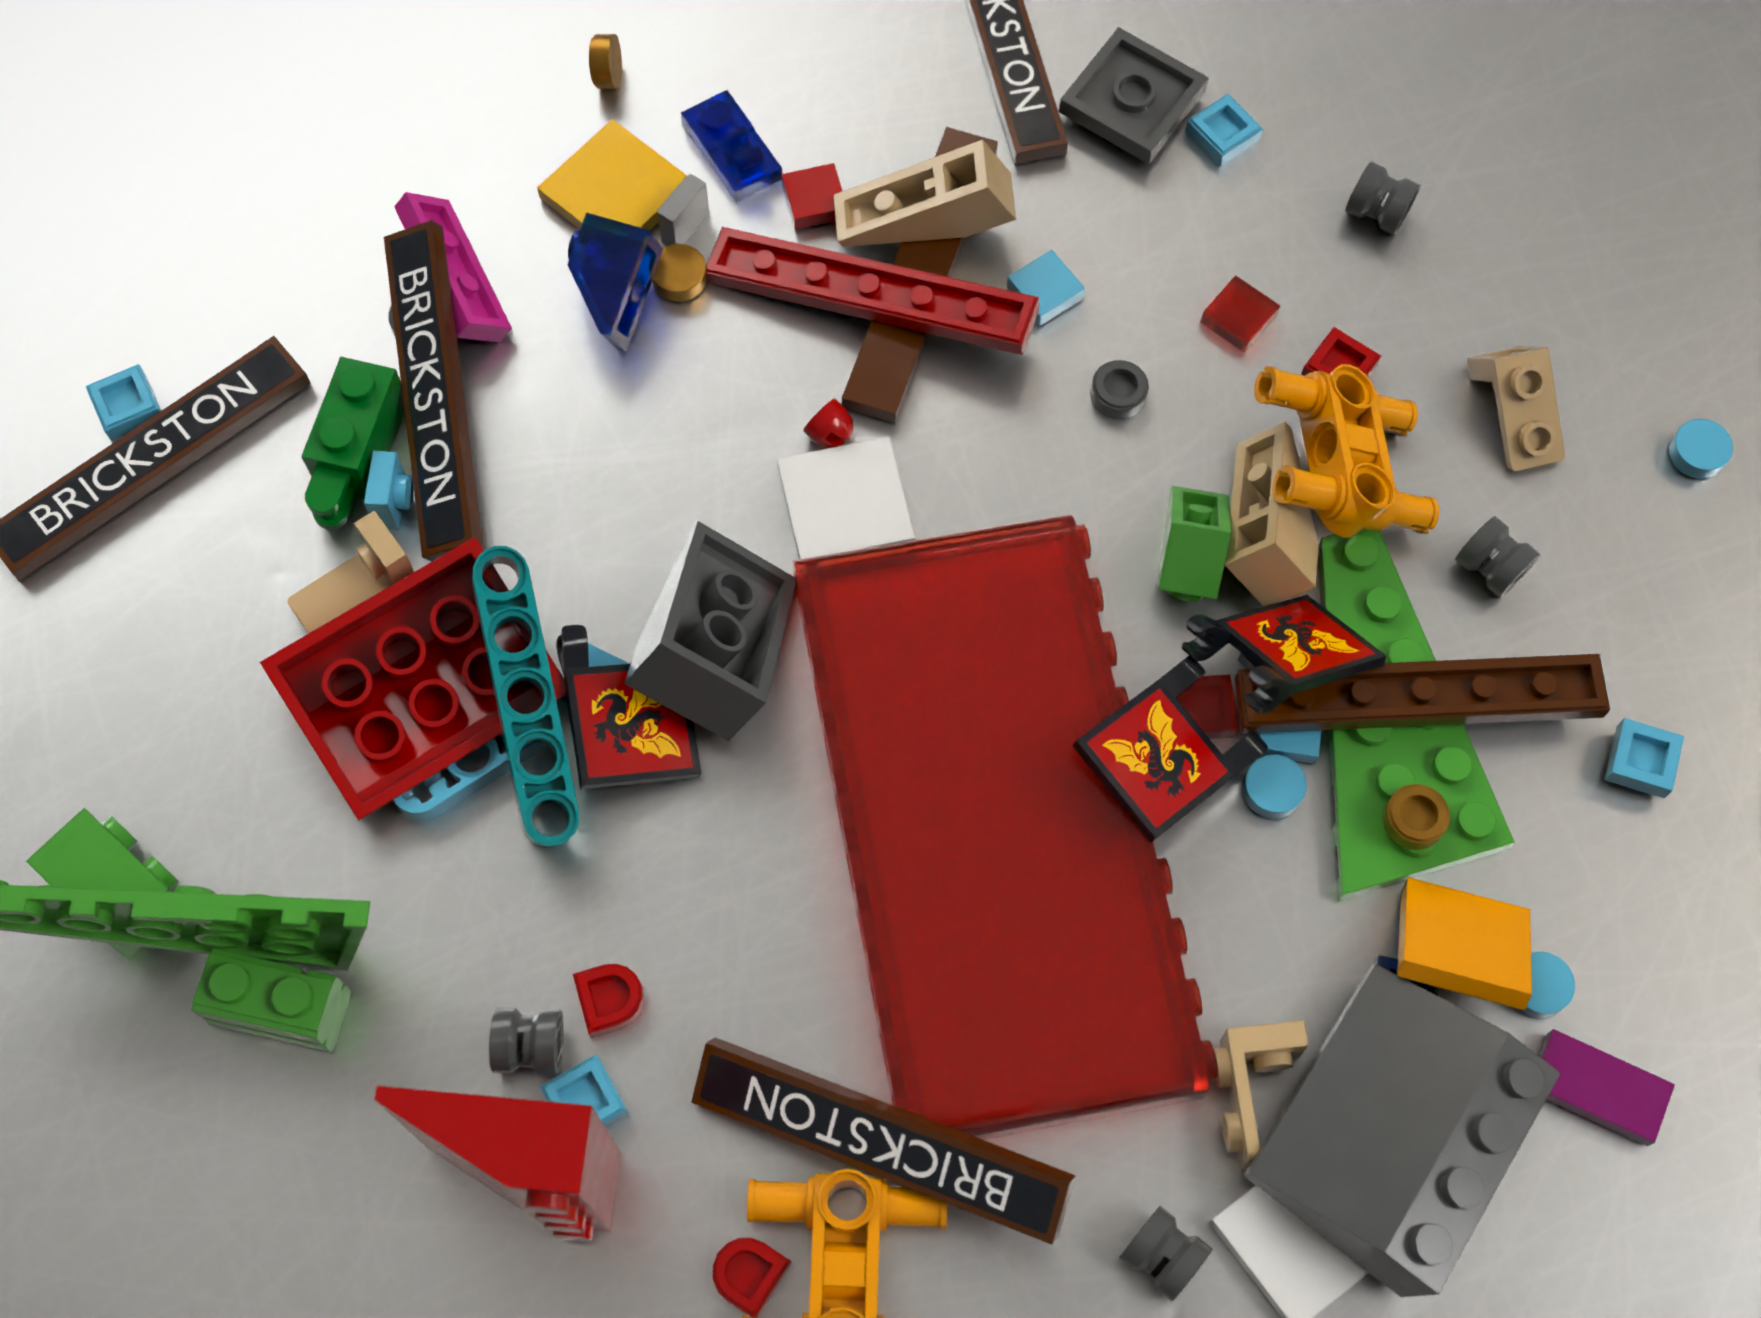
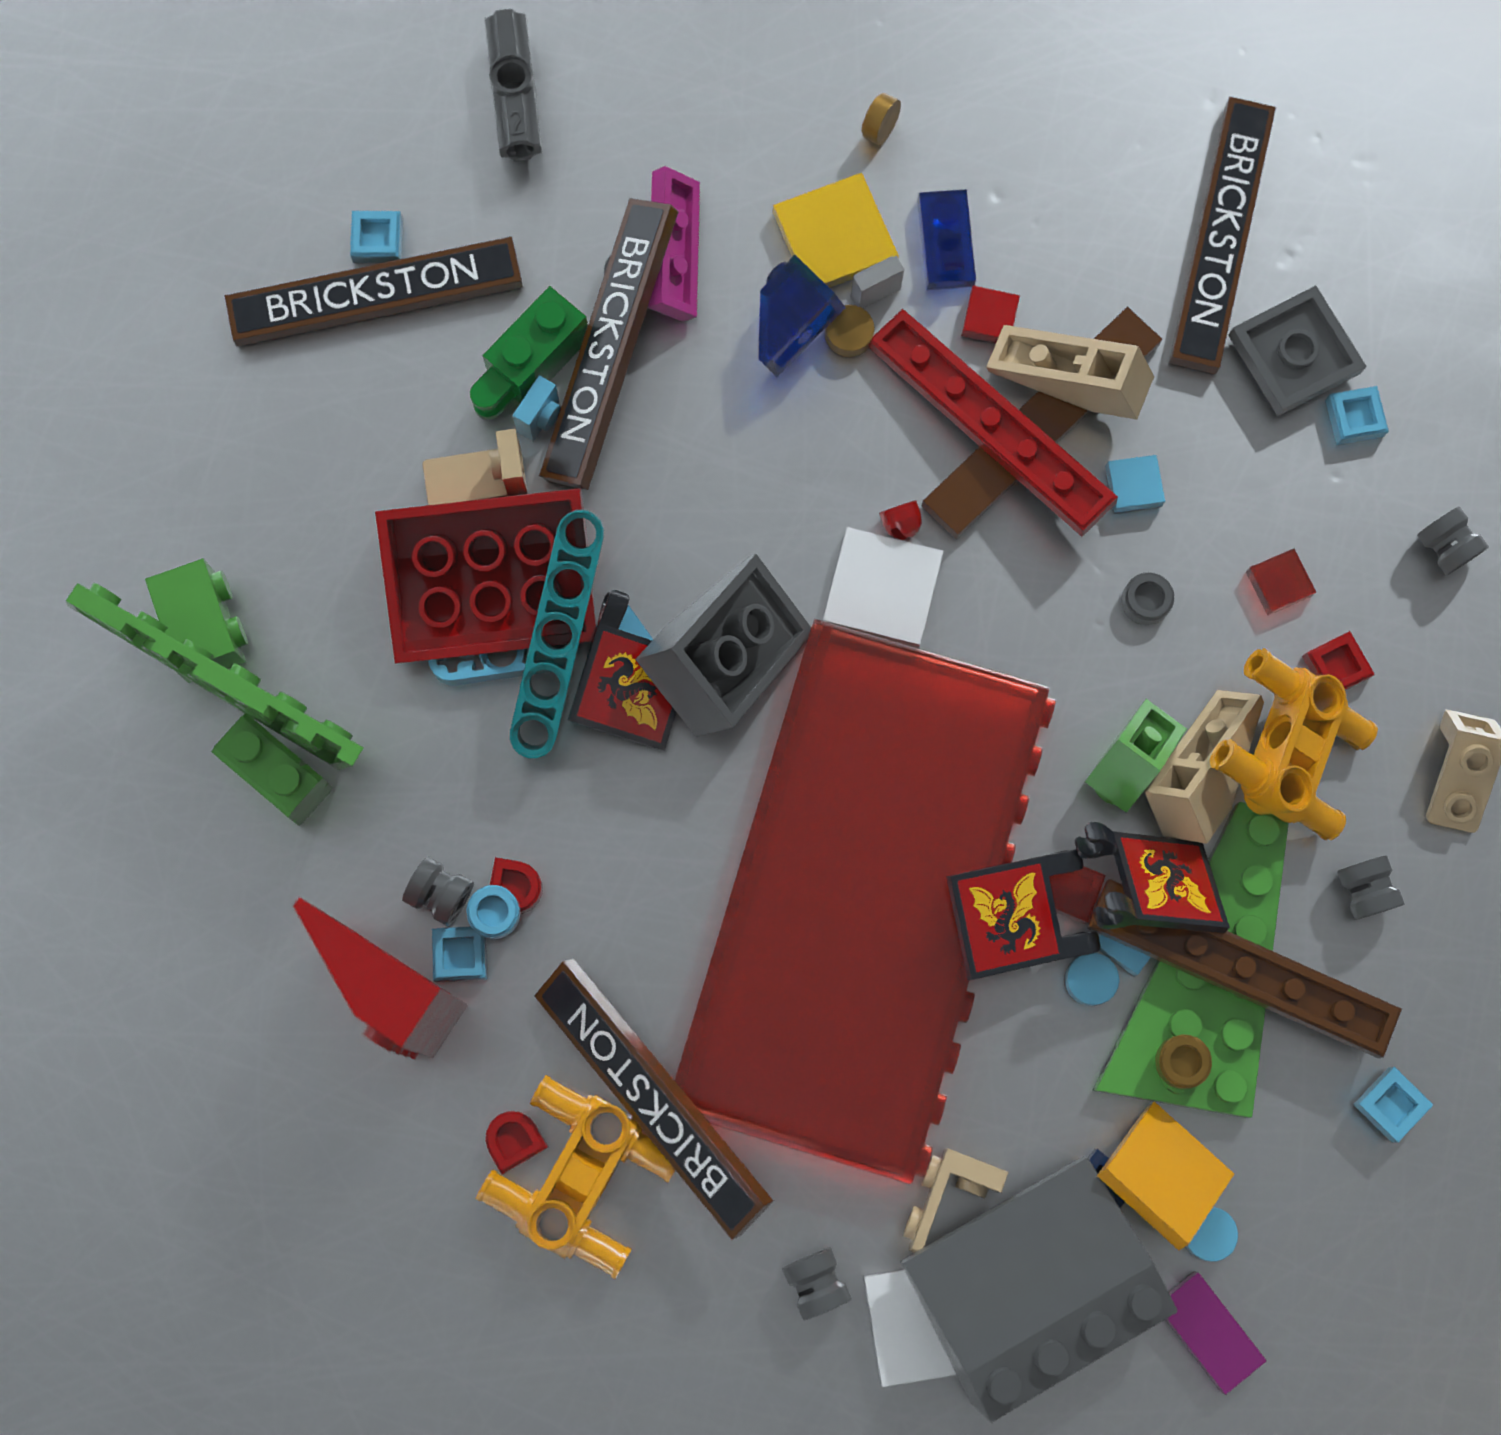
camera: 25 degrees right, 10 degrees up
none -> medium azure tile [466,885,521,939]
none -> dark grey piece [485,9,542,161]

